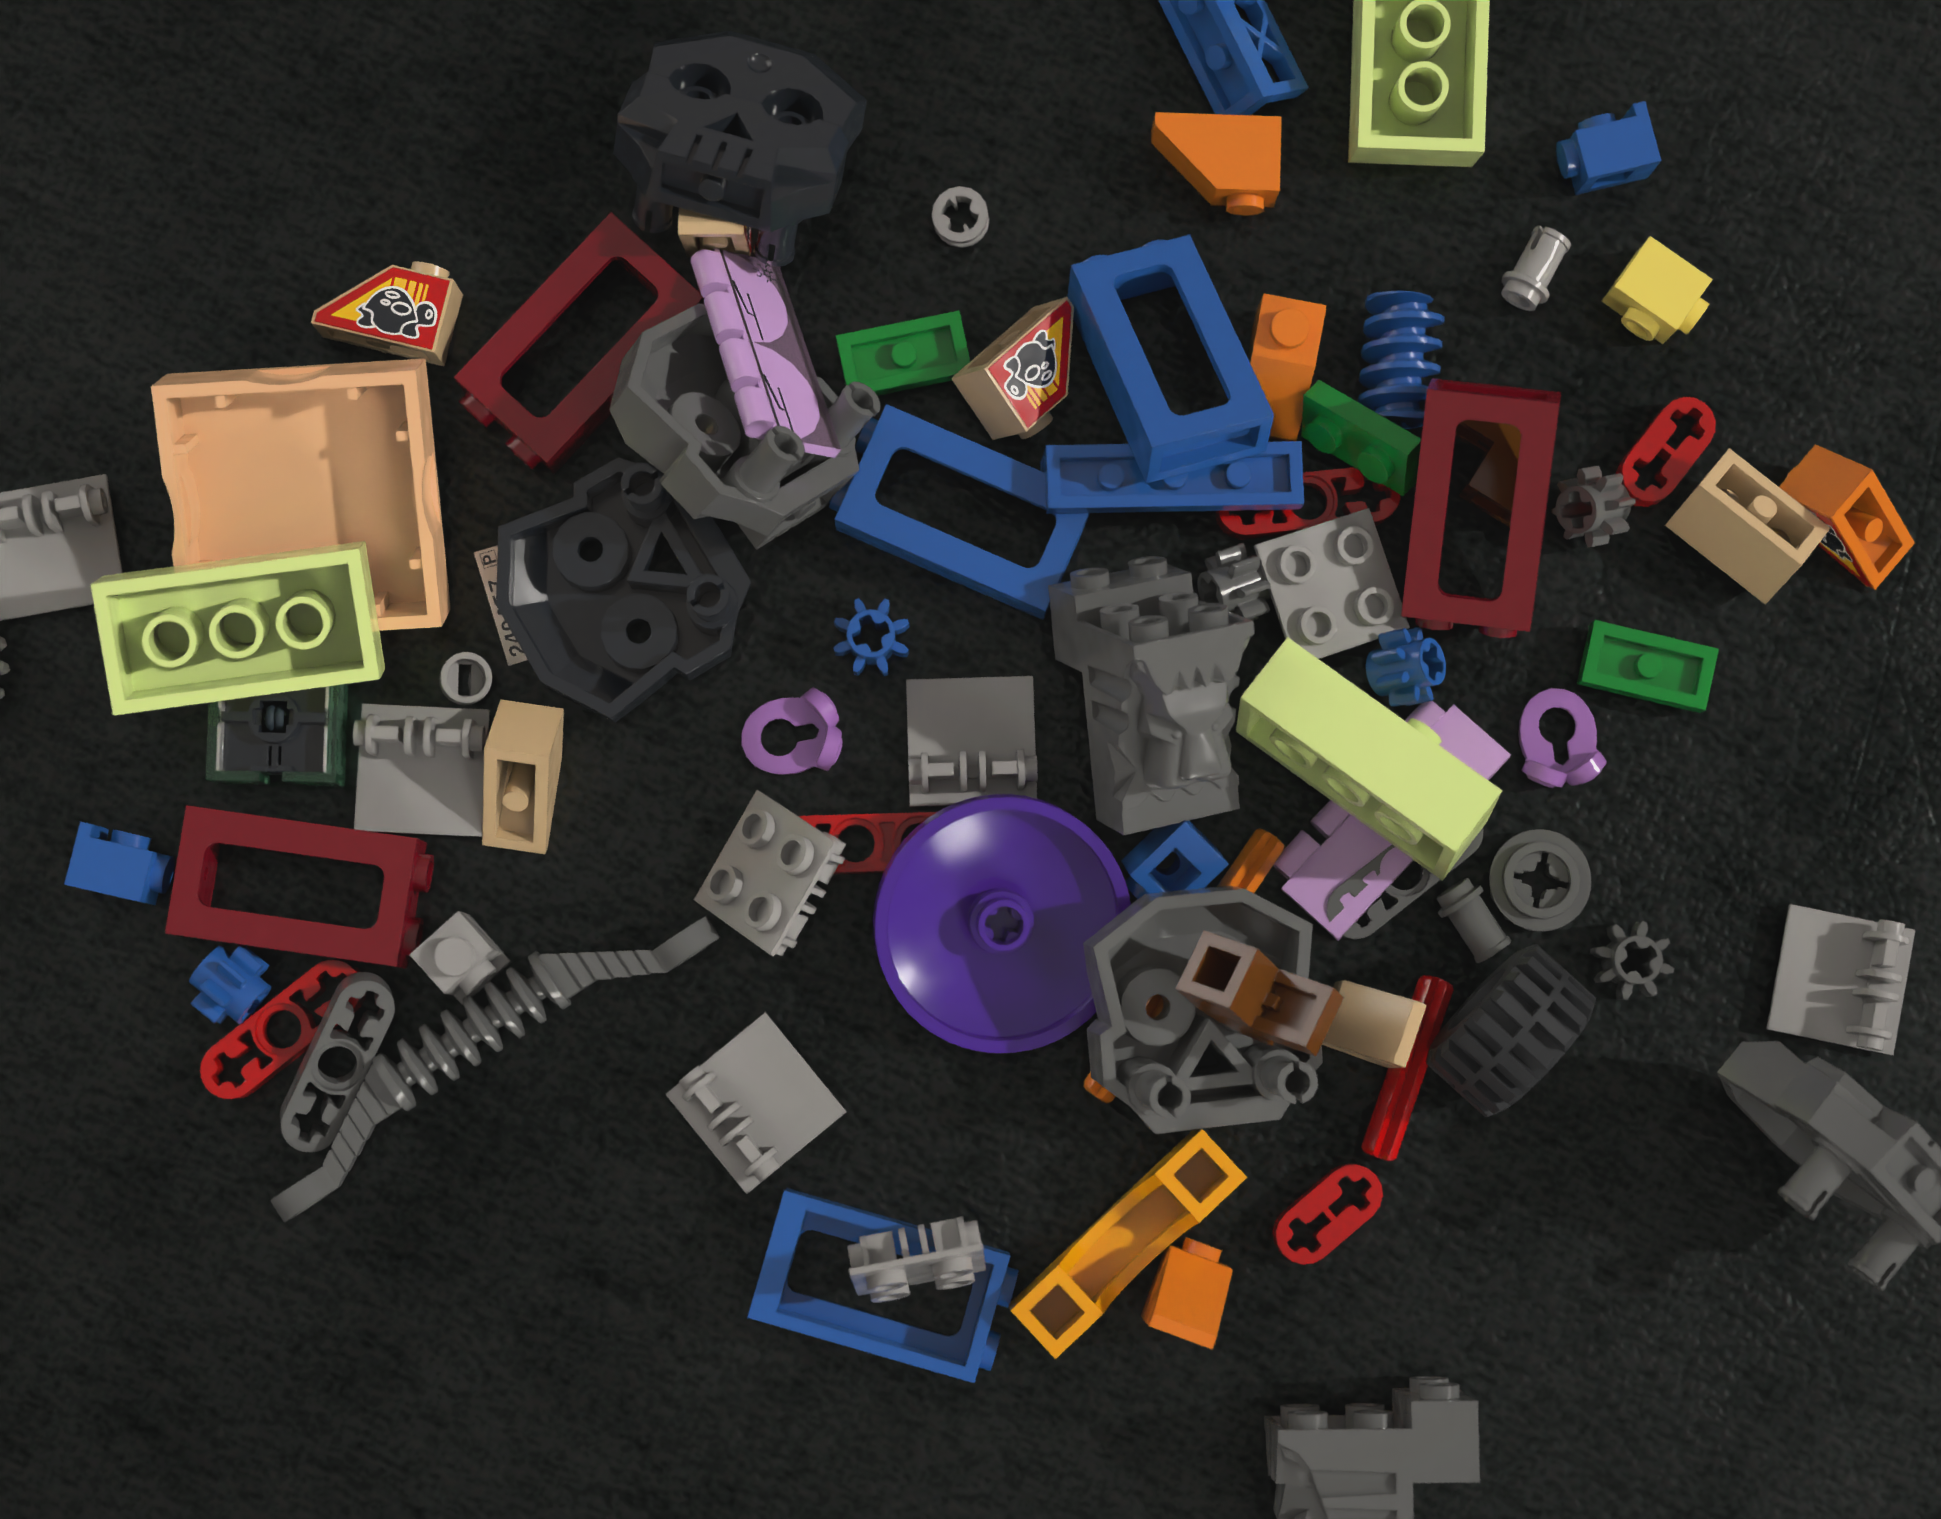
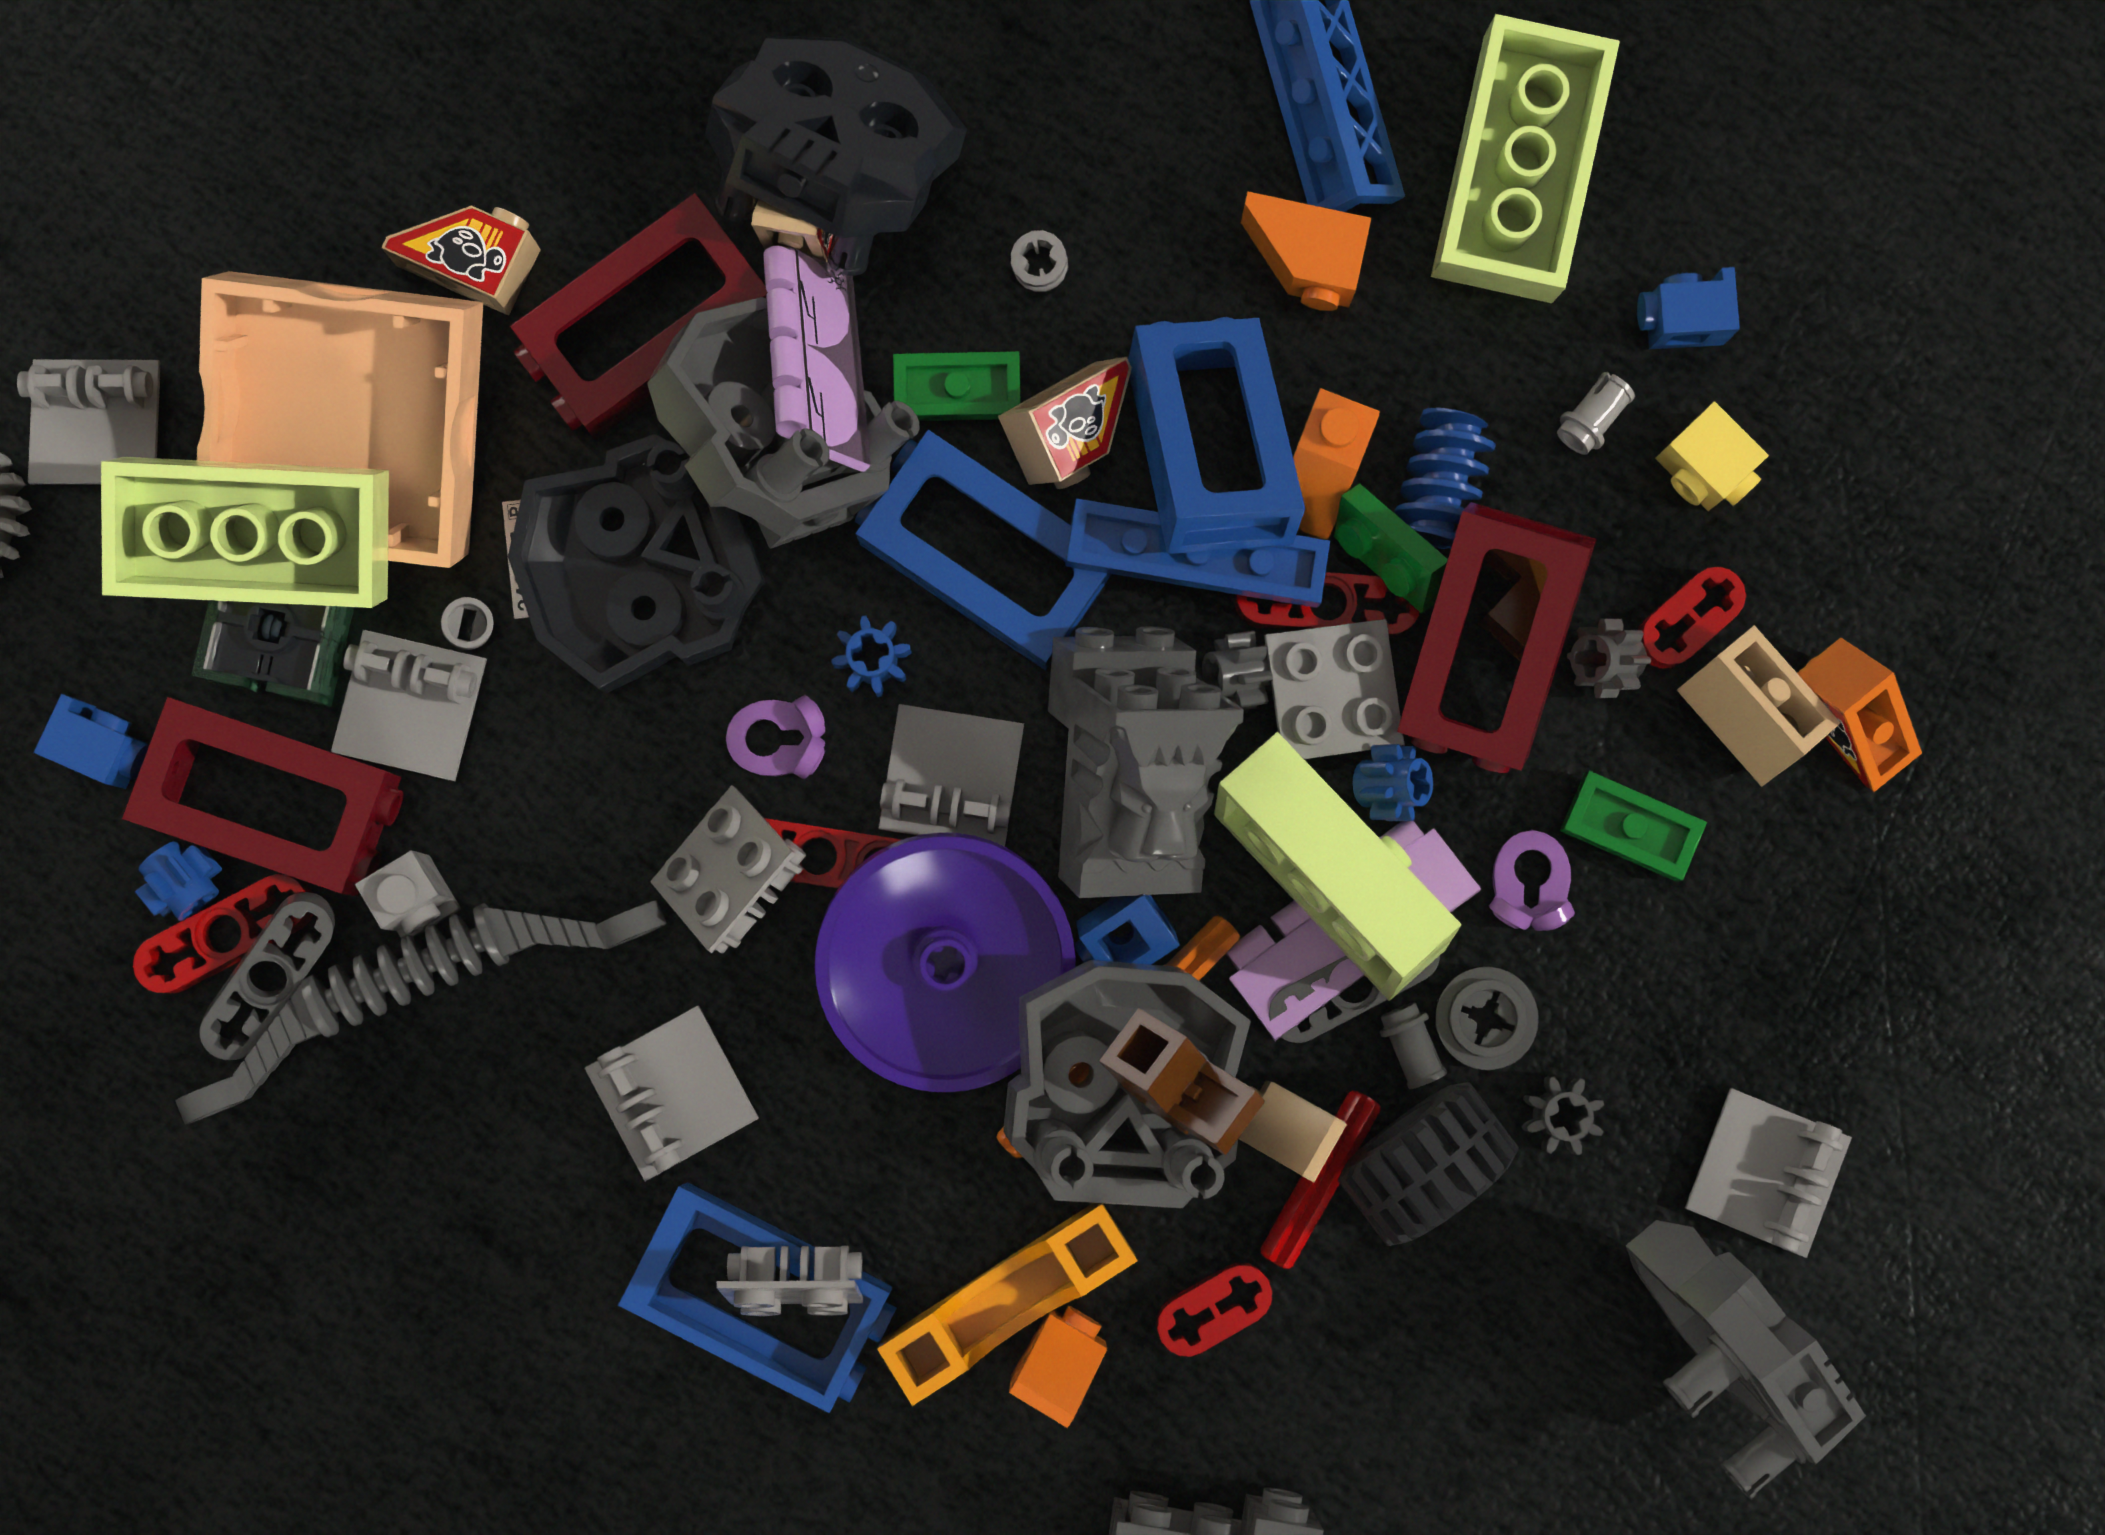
camera: 15 degrees right, 0 degrees up
tan slope [482,699,564,854] -> none

